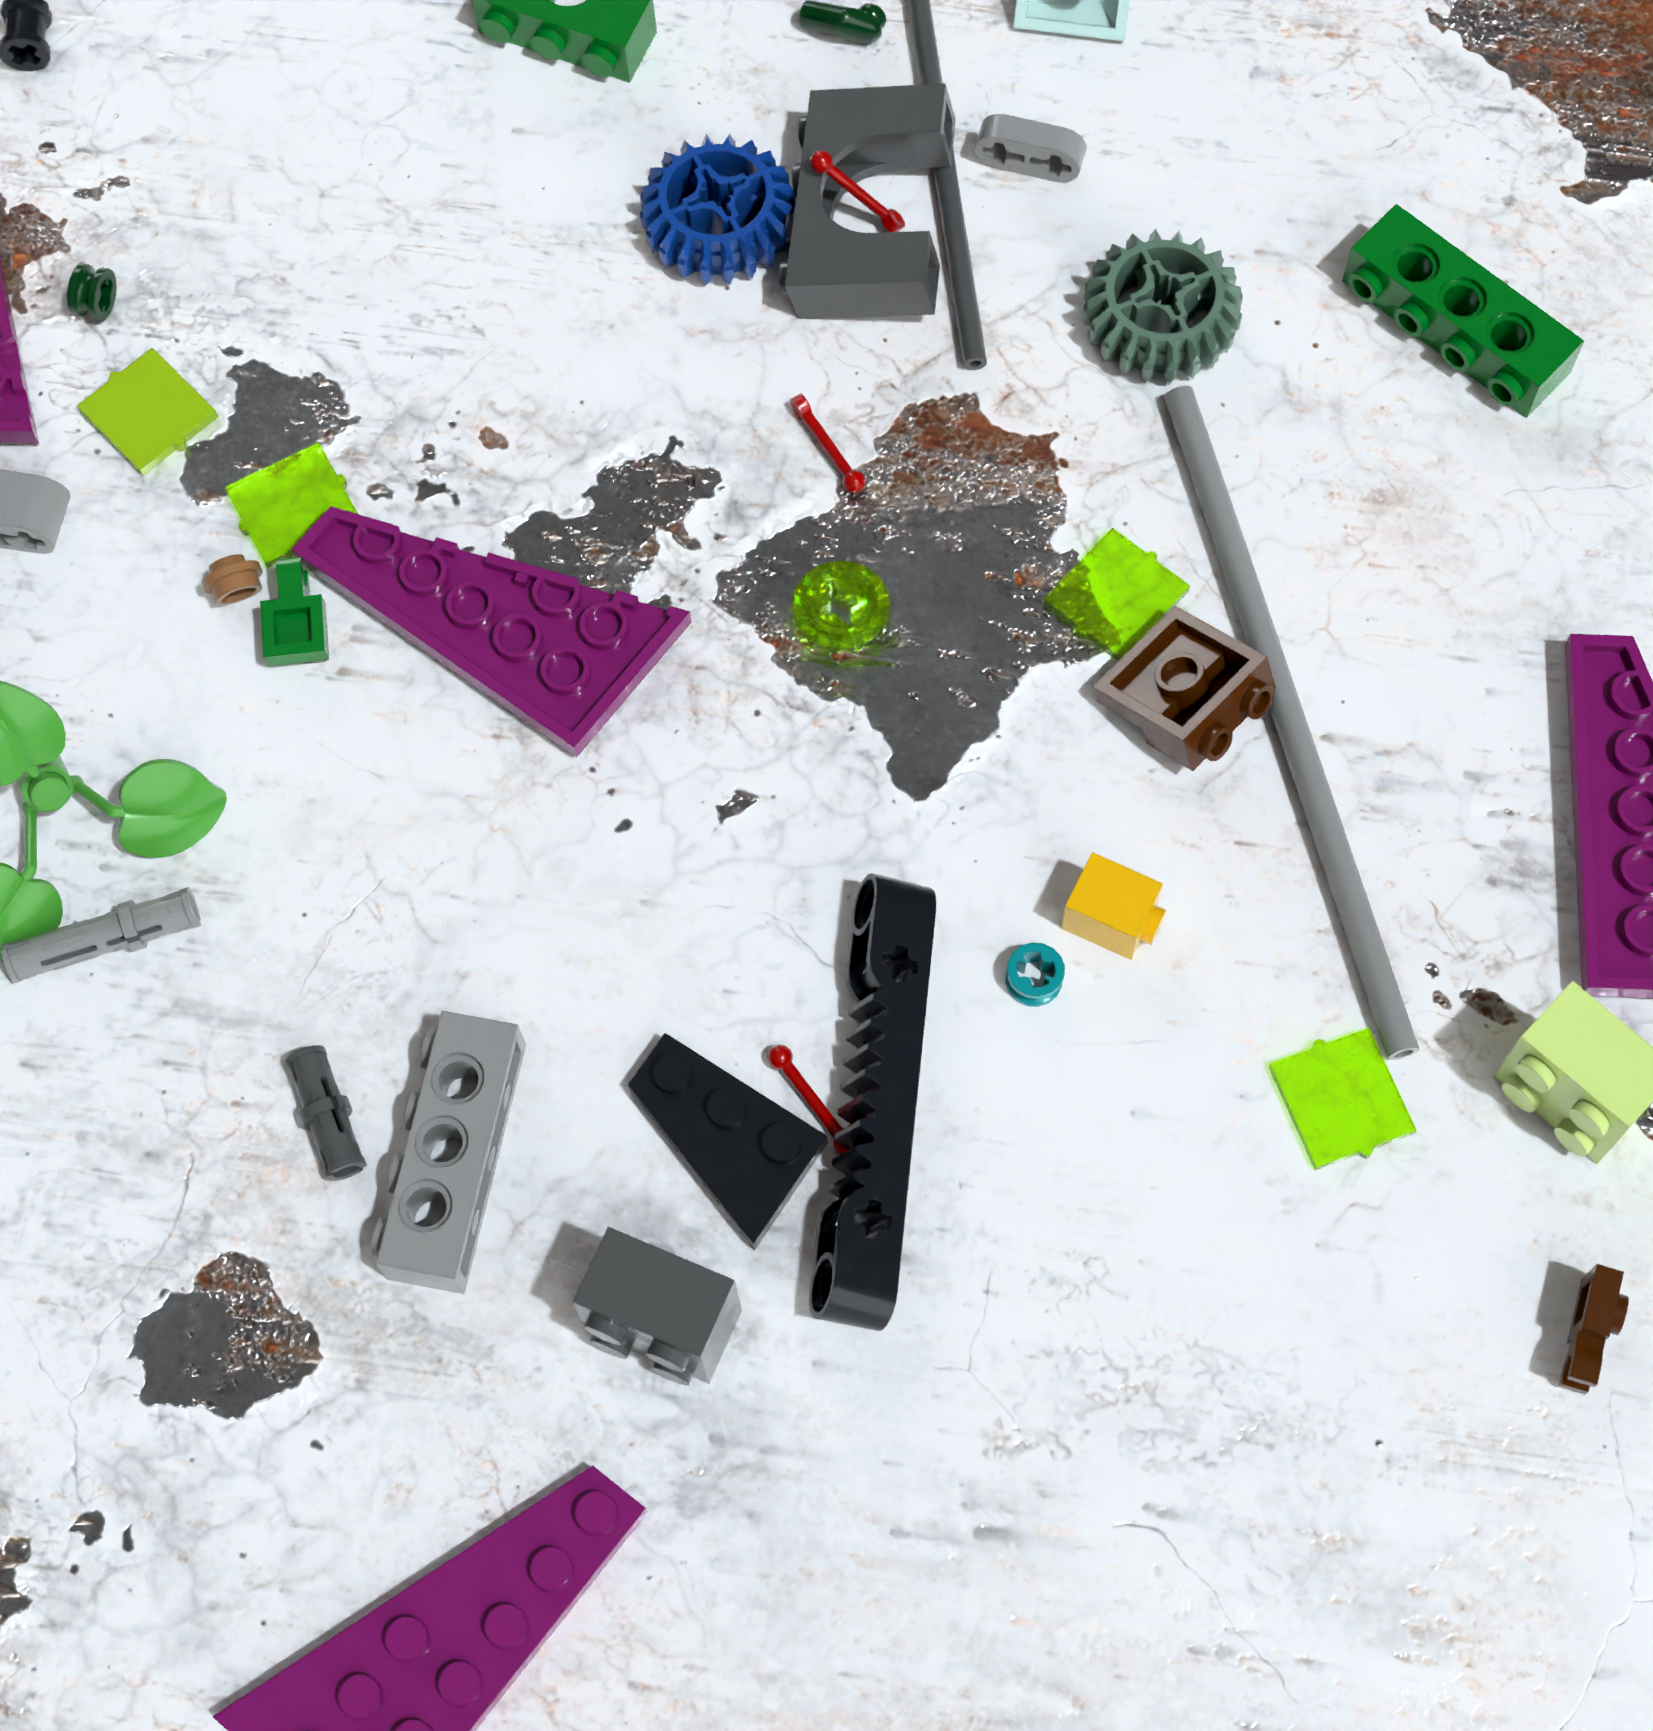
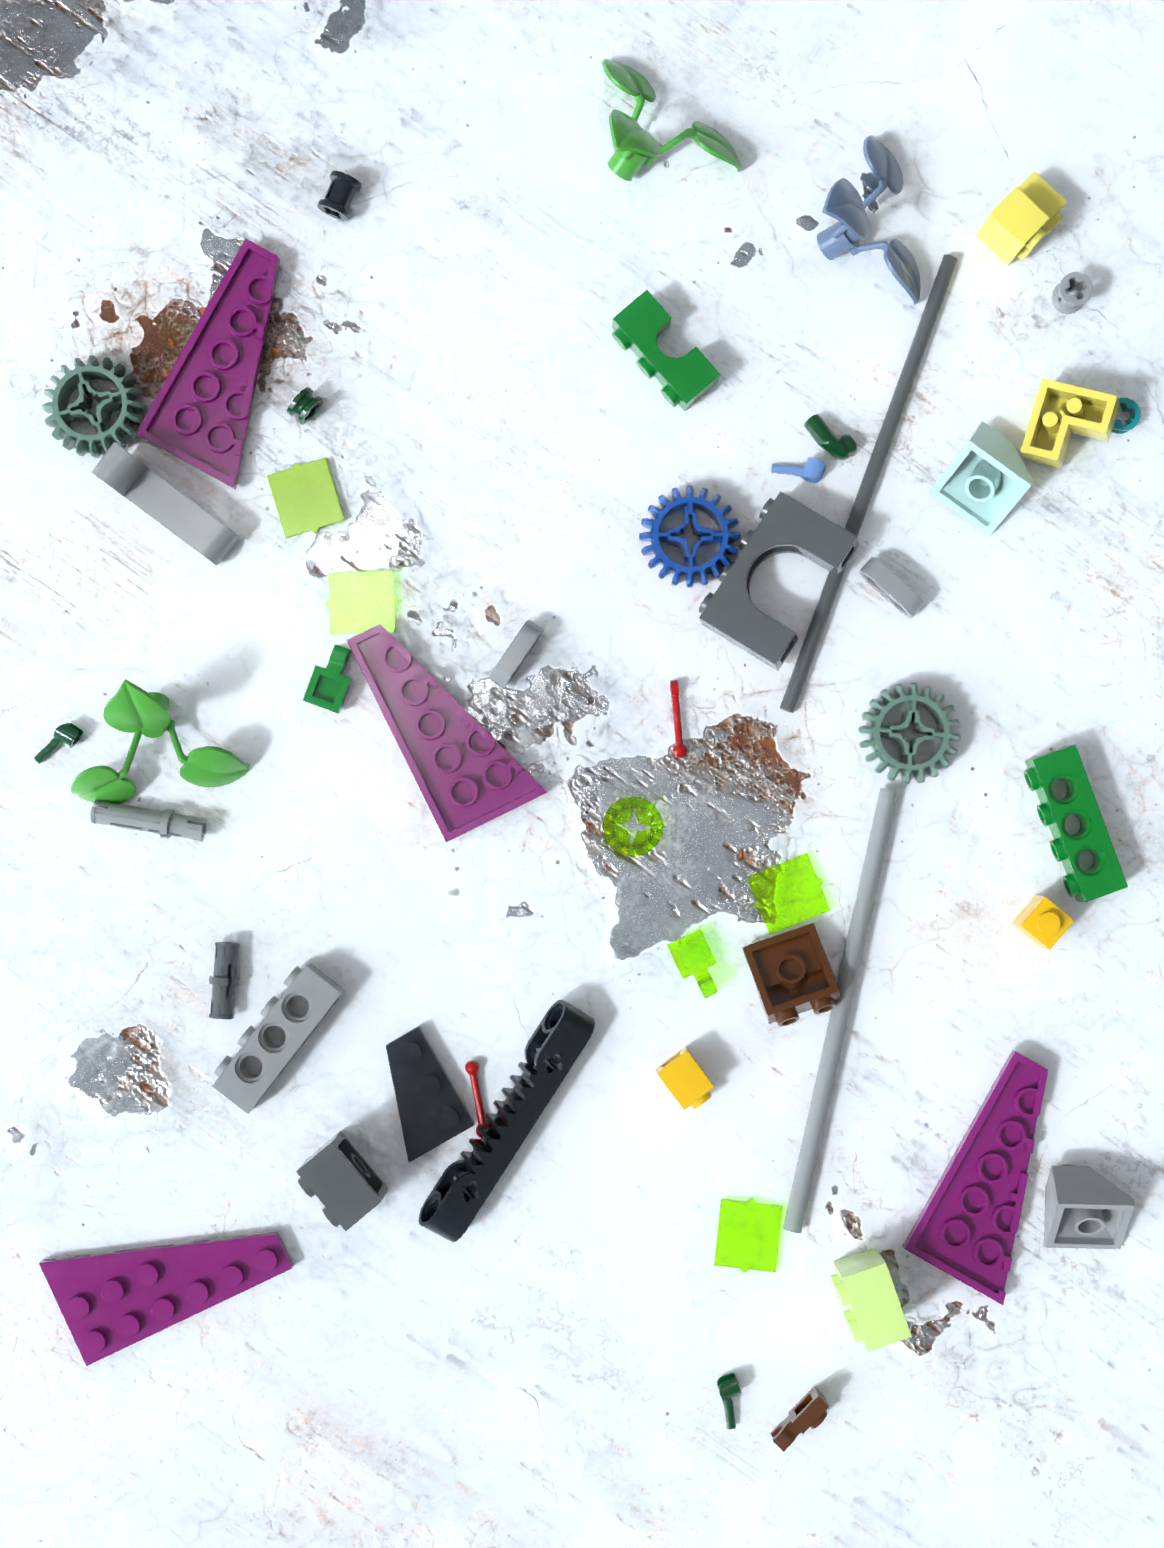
camera: 20 degrees right, 20 degrees up
medium nougat plate [201,554,263,605] -> none
red hinge [810,150,905,232] -> none
teal bush [1005,942,1065,1007] -> none
none -> light grey beam [489,619,544,688]
none -> clear neon green plate [667,929,718,998]
none -> dark green hand [717,1372,742,1429]
none -> medium blue hand [771,457,826,483]
none -> yellow brick [1012,895,1074,950]

